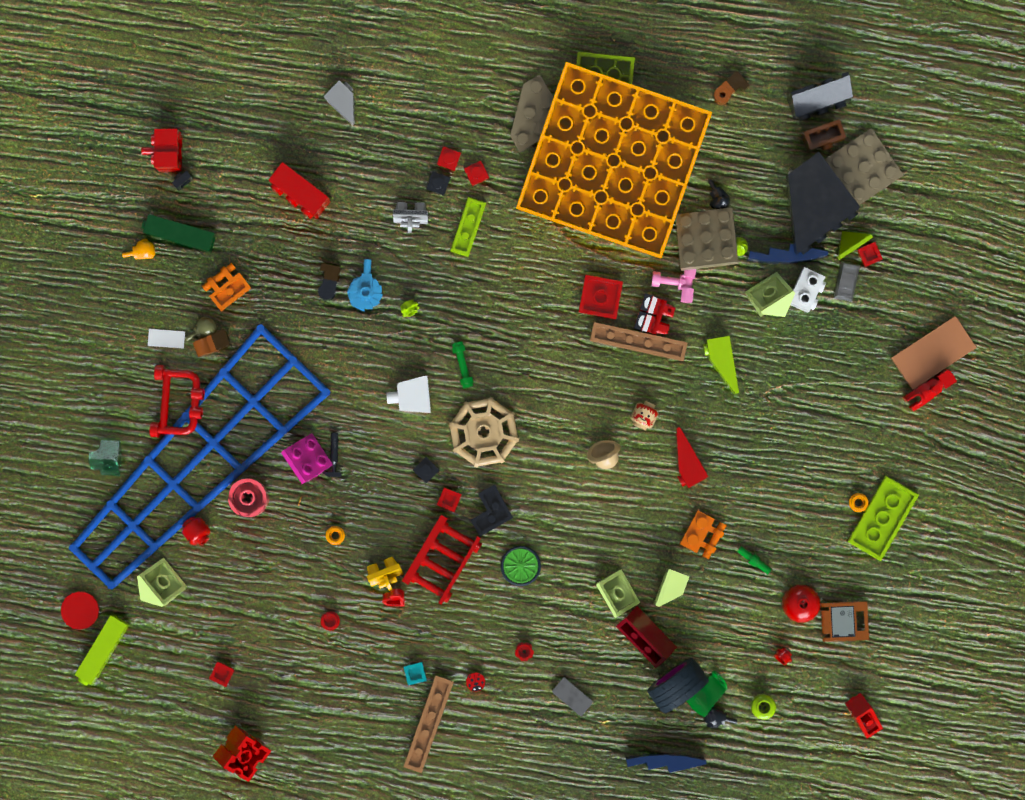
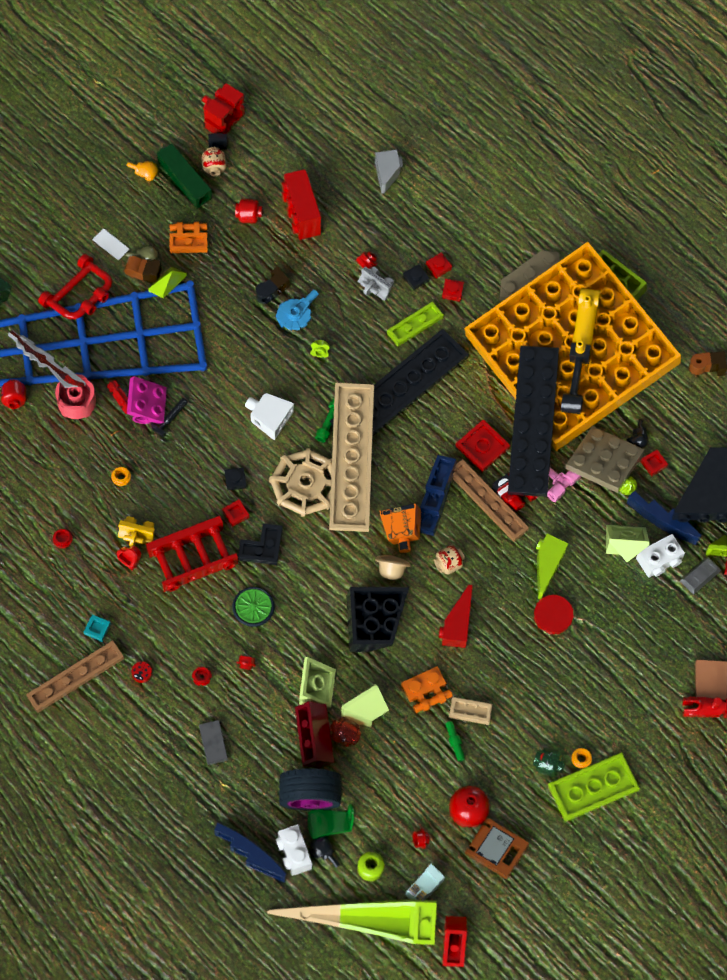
camera: 30 degrees right, 20 degrees down
none -> light grey sword [8,330,86,388]
none -> red axle [107,380,128,414]
none -> lime slope [148,267,187,298]
none -> tan head [201,147,226,176]
none -> red head [235,199,263,223]
none -> red plate [236,656,256,670]
none -> lime plate [266,899,437,945]
none -> white brick [276,825,312,876]
none -> tan plate [329,383,374,532]
none -> black plate [330,329,469,437]
none -> clear red head [330,717,362,747]
none -> black wedge [346,587,409,652]
none -> red plate [356,251,378,269]
none -> orange torso [380,504,421,553]
none -> light aqua leg [405,864,445,900]
none -> dark blue slope [420,455,456,536]
none -> tan plate [449,697,493,725]
none -> black plate [508,346,559,497]
none -> clear green head [533,747,565,777]
none -> red tile [534,595,574,634]
none -> piece [561,288,600,414]
none -> red plate [640,449,668,477]

